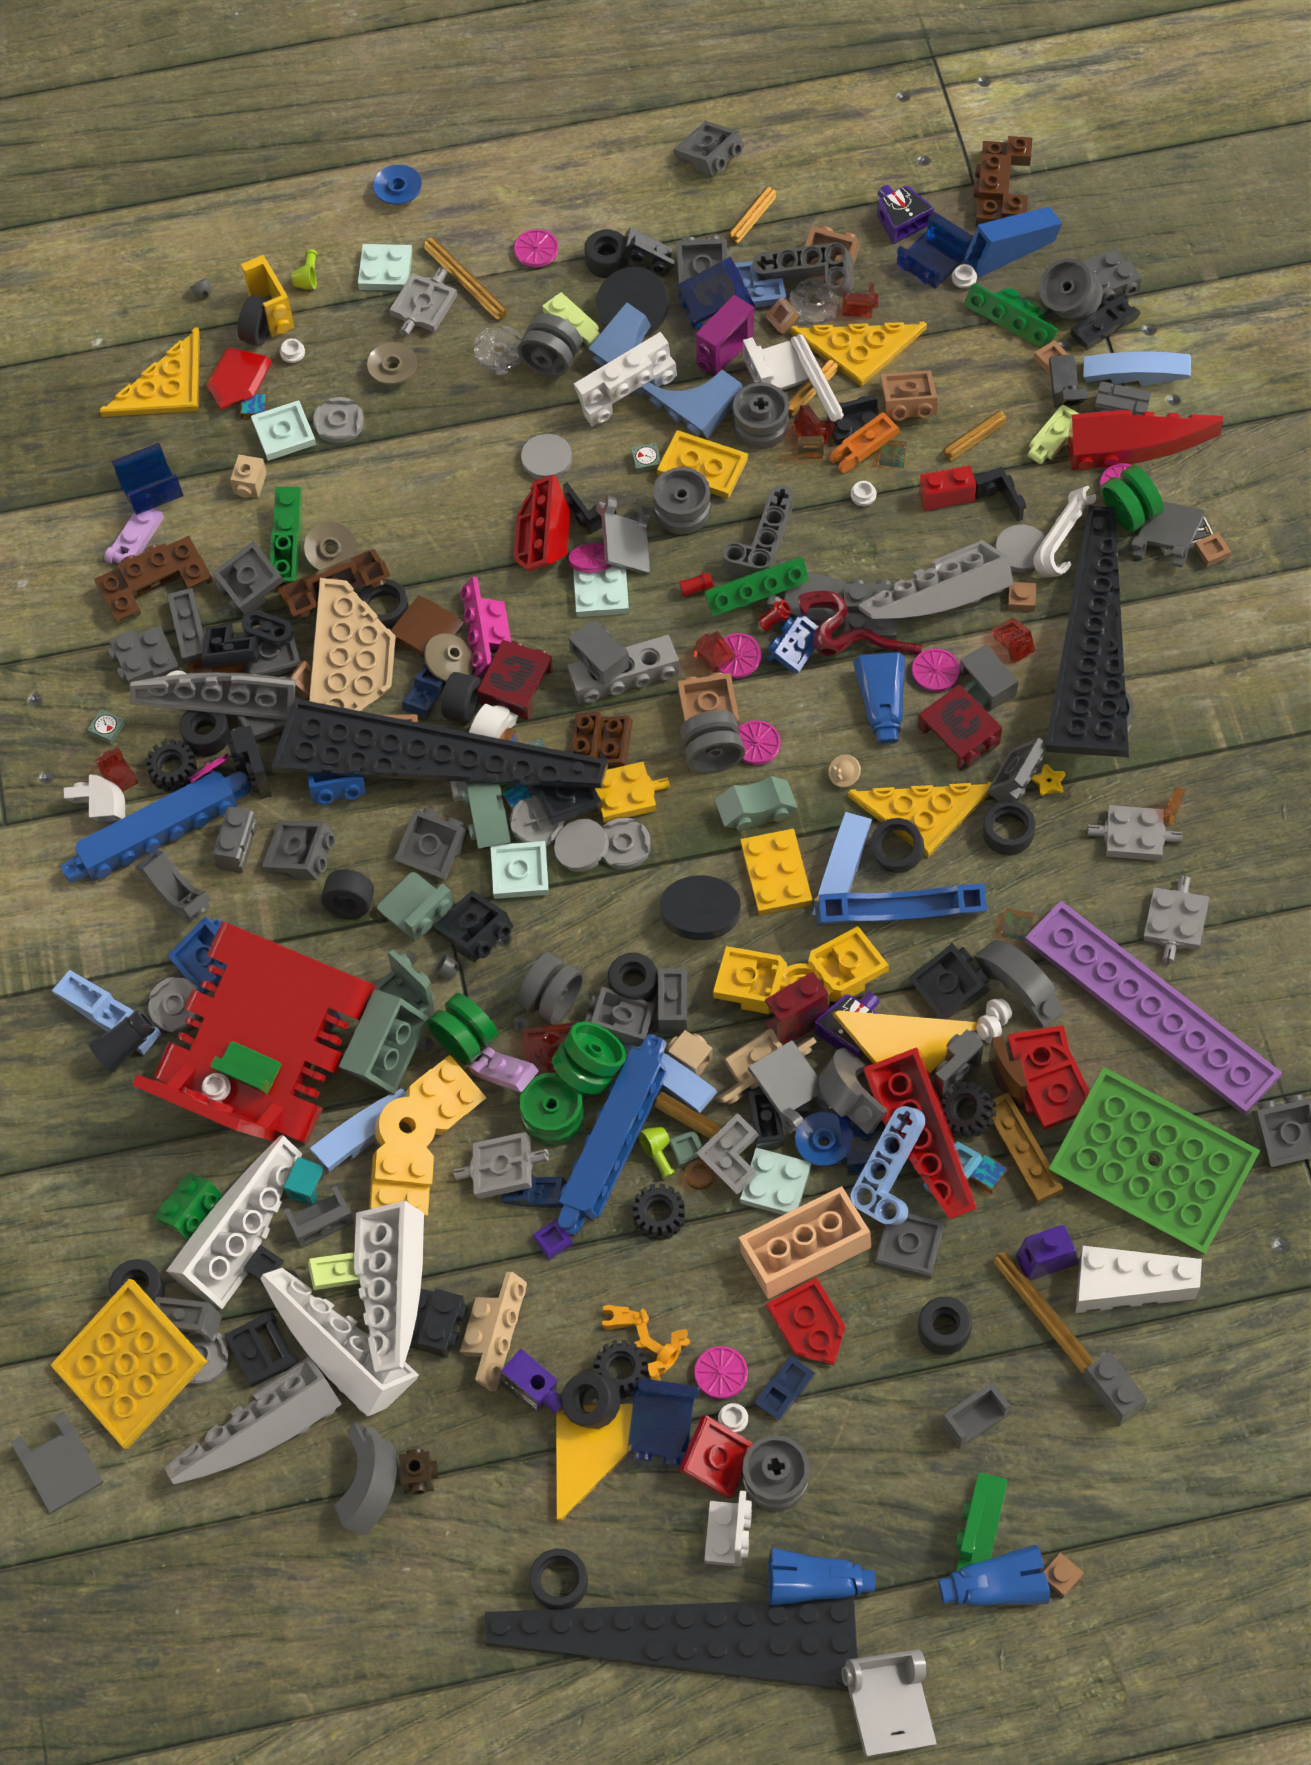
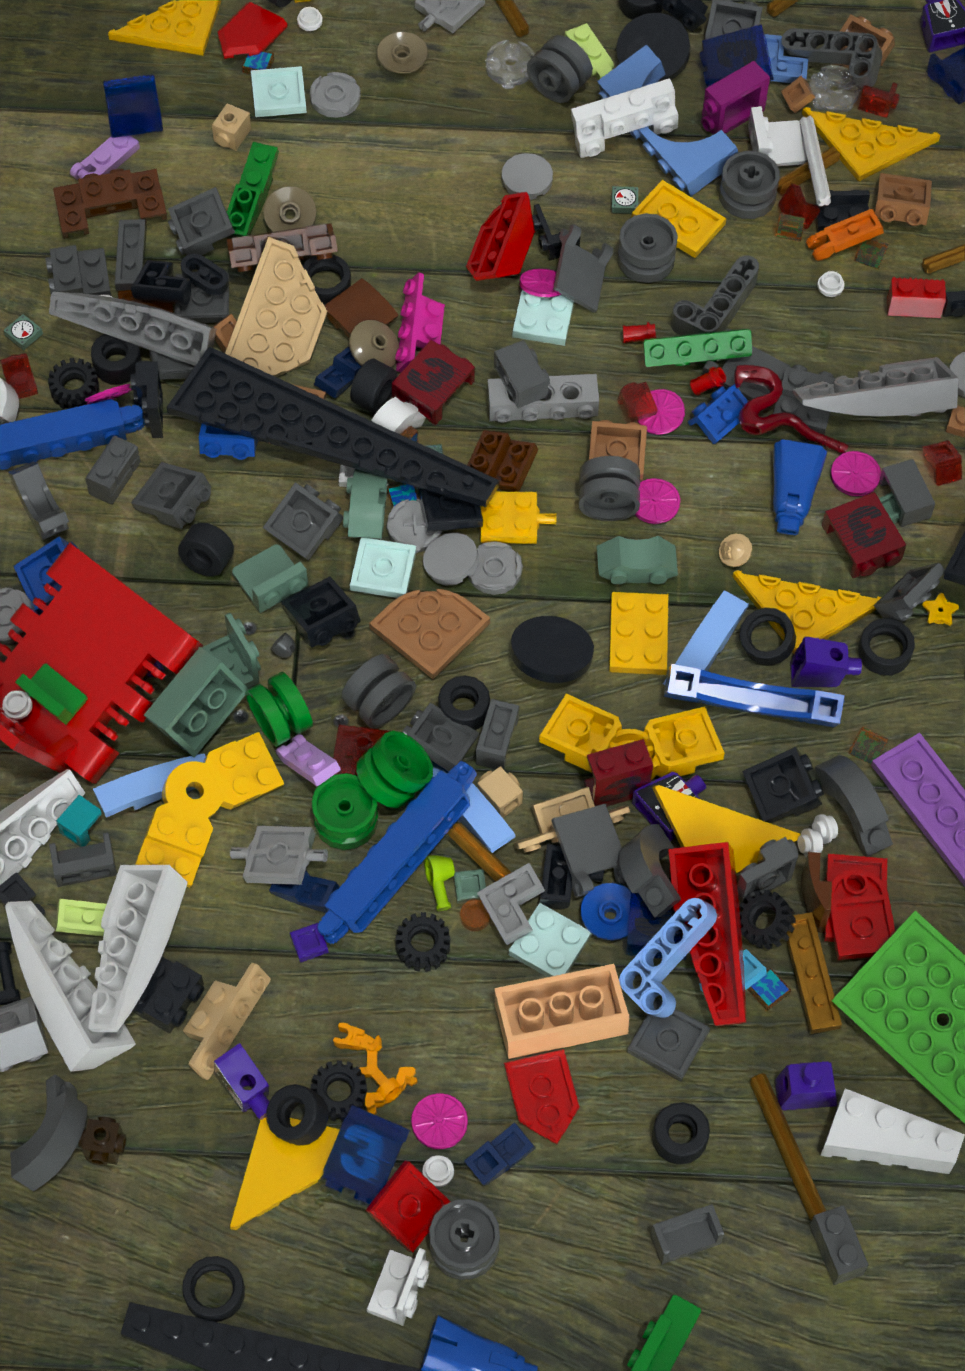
camera: 10 degrees right, 0 degrees up
none -> medium nougat plate [369,589,490,679]
none -> dark purple torso [790,637,862,687]

